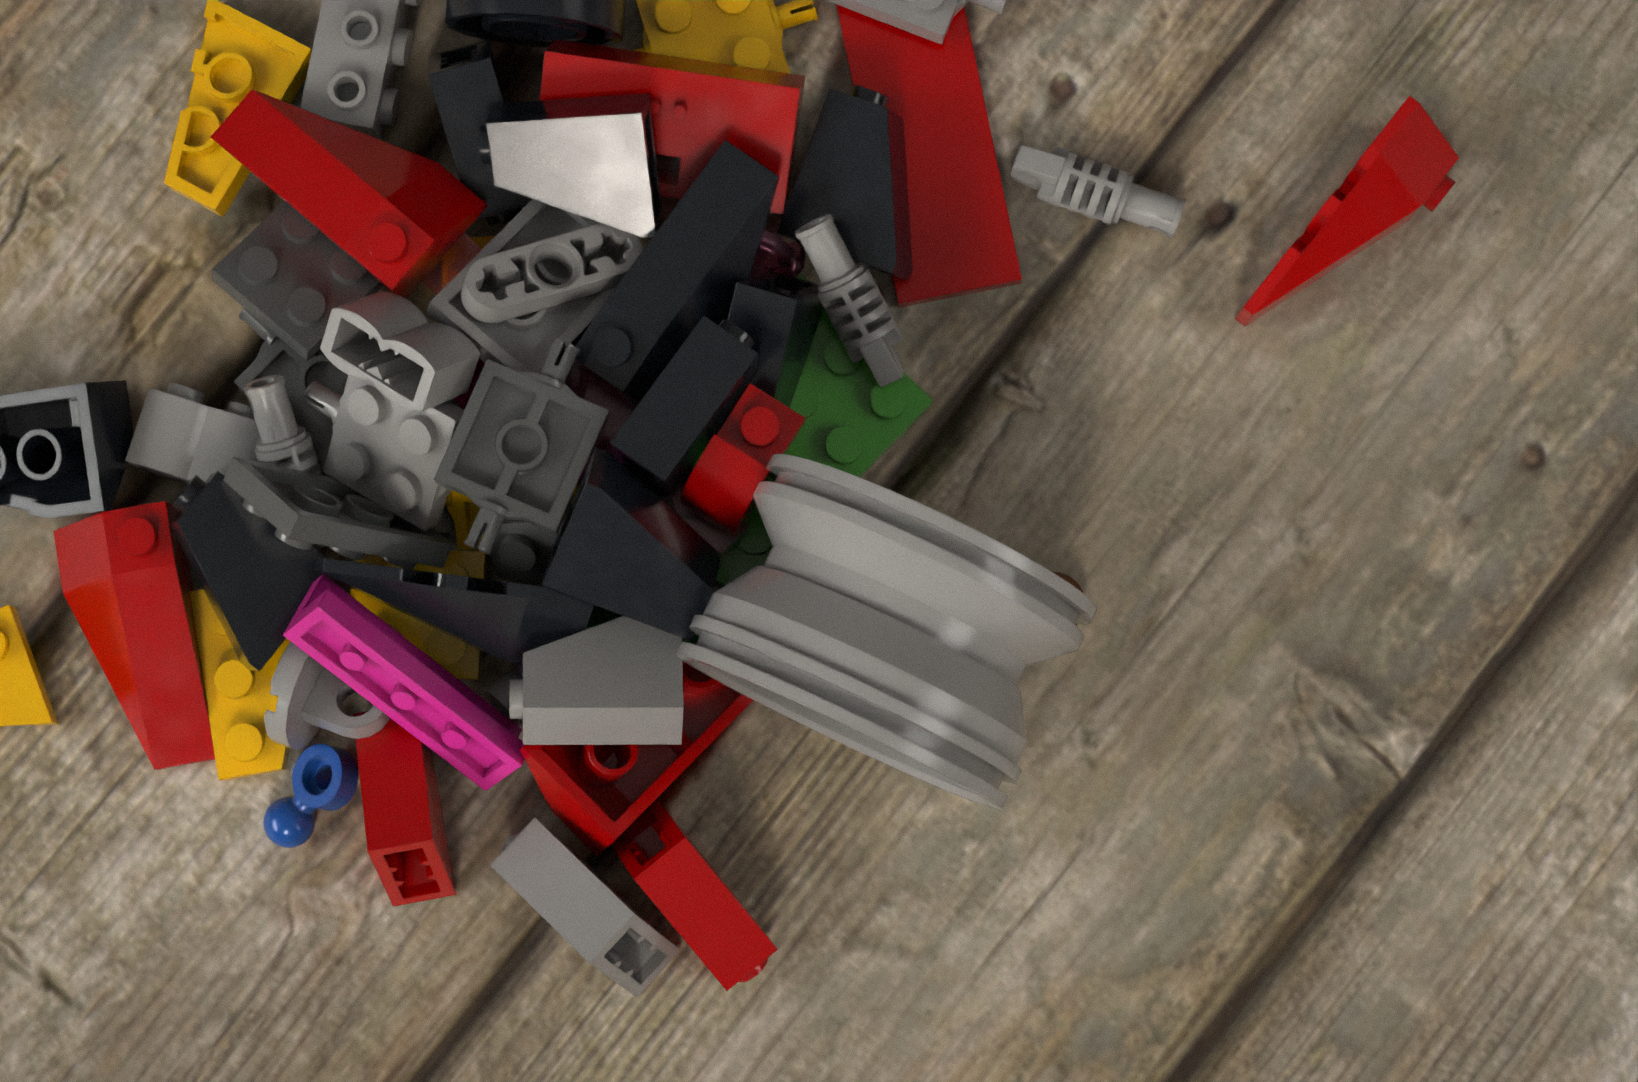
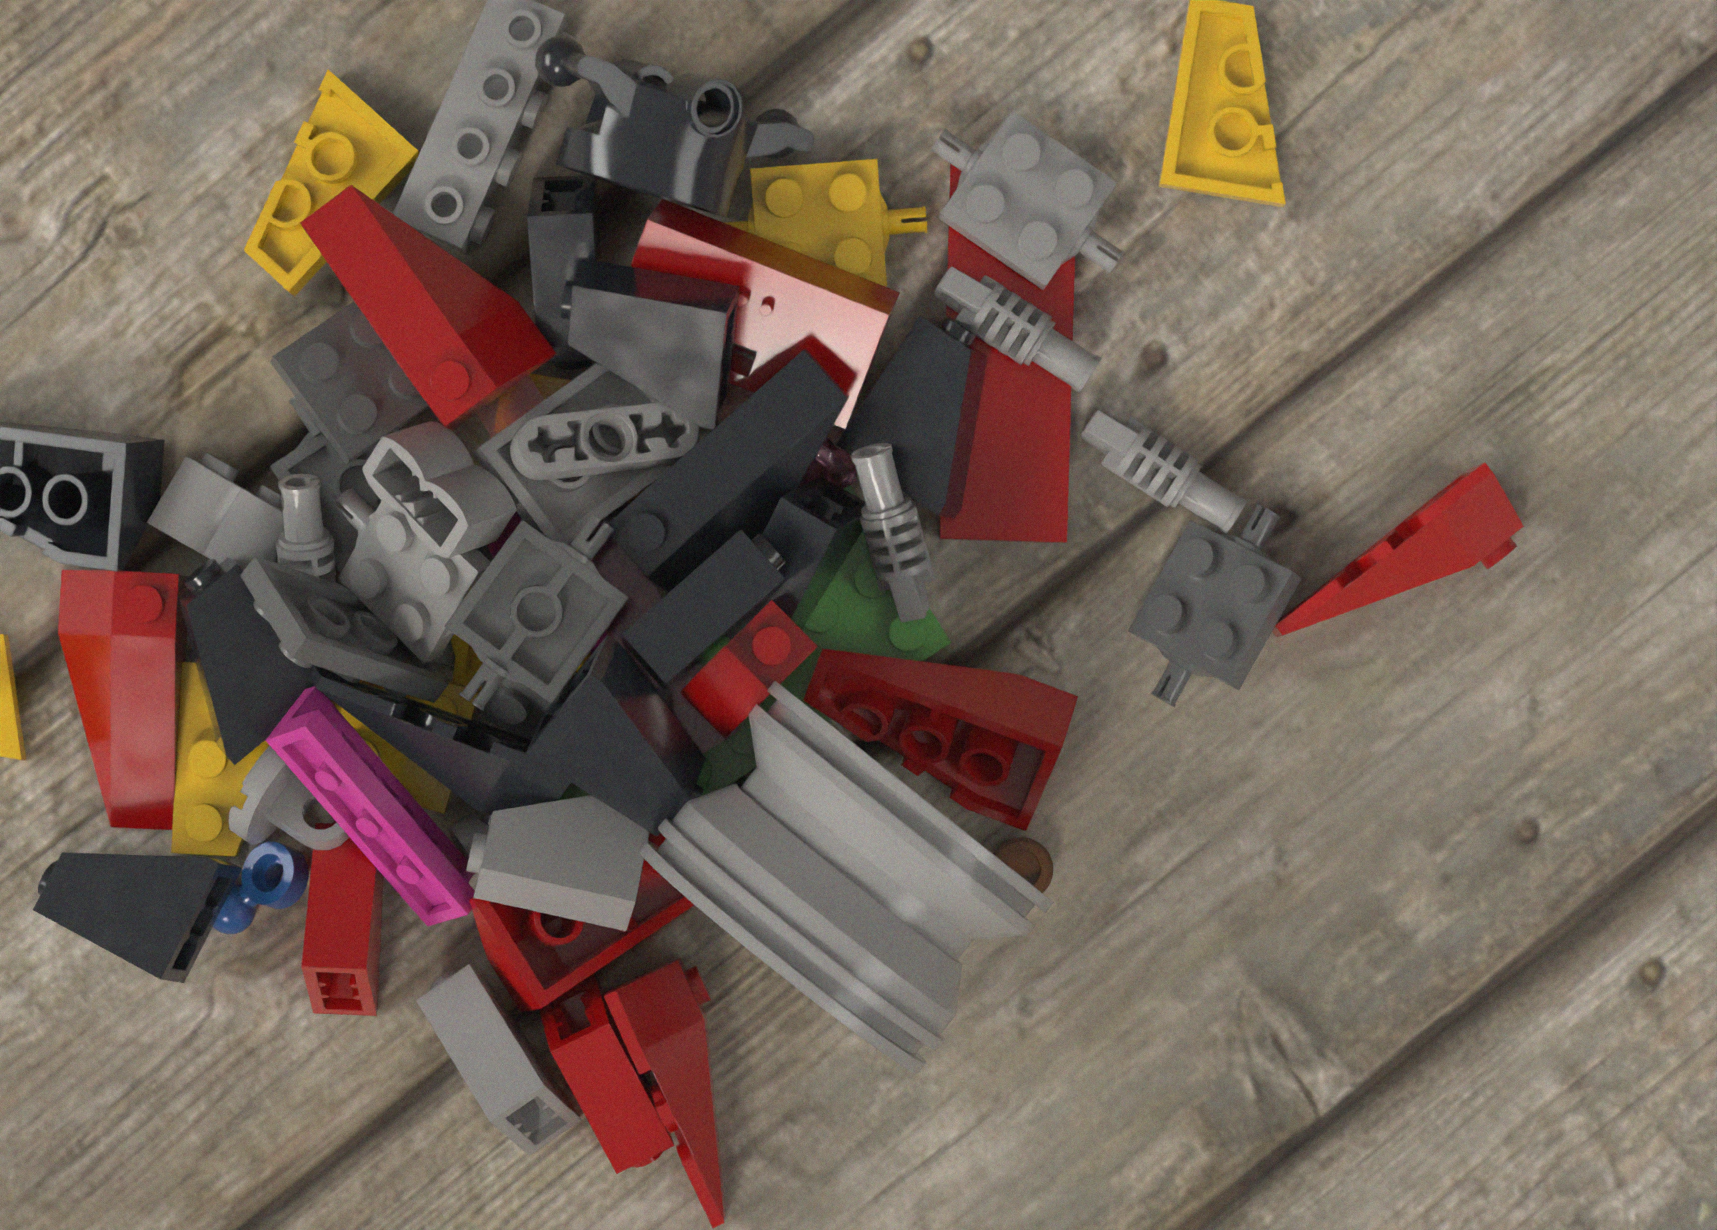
camera: 10 degrees right, 5 degrees up
none -> black slope [33,852,242,983]
none -> red wedge [604,957,726,1228]
none -> red wedge [803,648,1078,831]
none -> light grey hinge [934,267,1102,393]
none -> dark grey plate [1128,504,1302,707]

